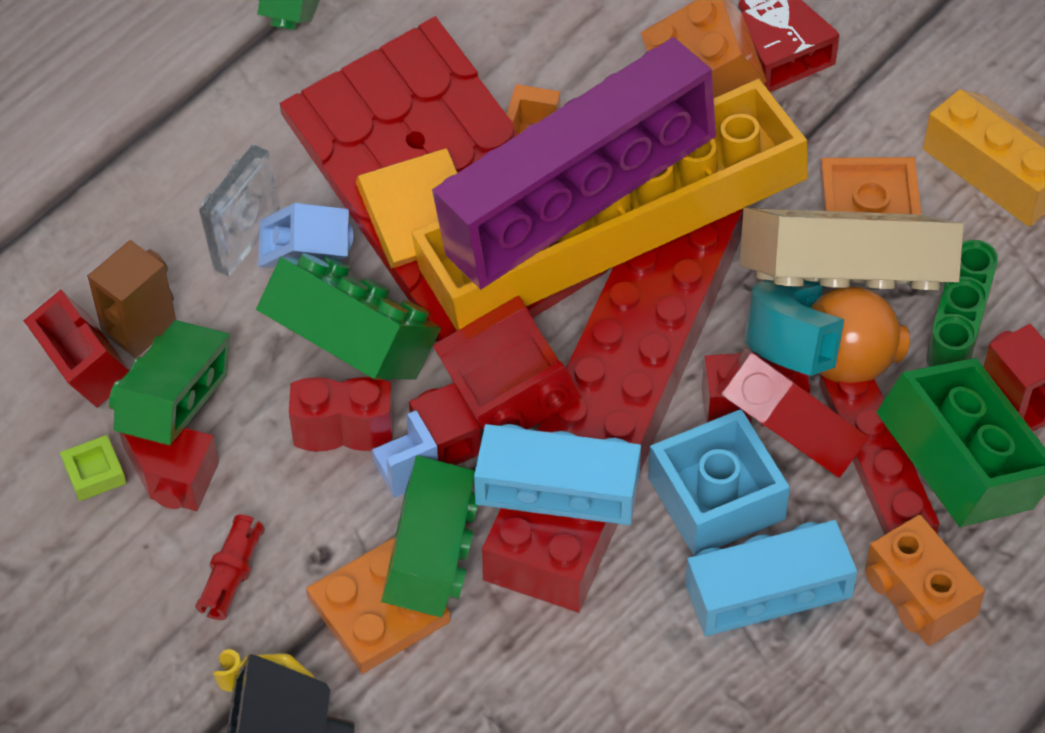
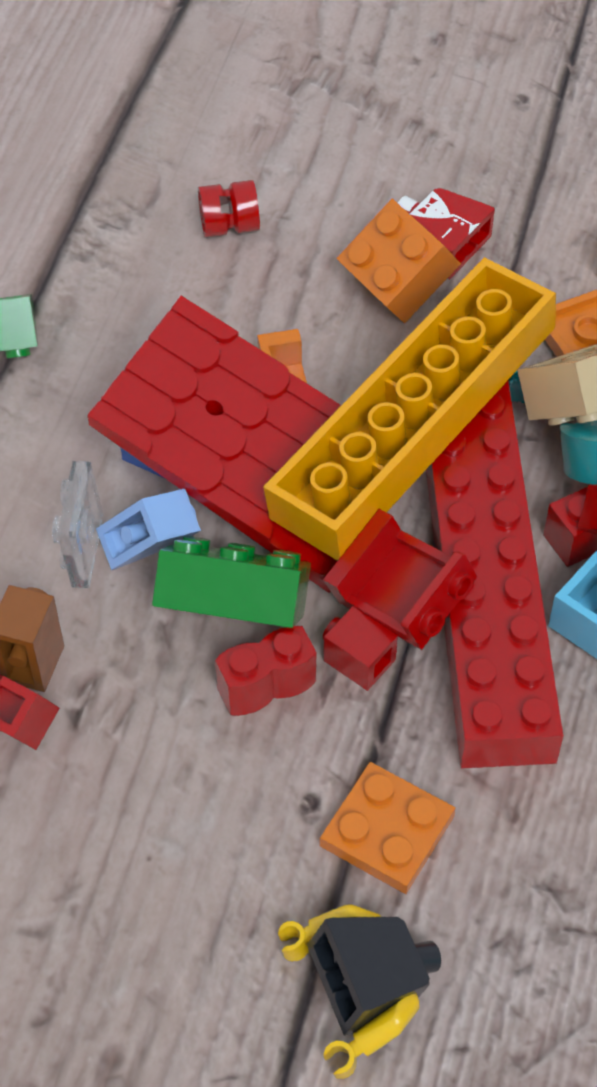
camera: 25 degrees left, 0 degrees up
lime plate [59,435,127,502] -> none
green brick [109,320,230,445] -> none
red slope [119,428,219,512] -> none
red pin [195,514,265,620] -> none
light orange tile [356,148,457,269] -> none
light blue panel [372,410,438,498] -> none
green brick [381,455,478,618] -> none
magenta brick [432,37,716,290] -> none
medium azure brick [474,424,641,526] -> none

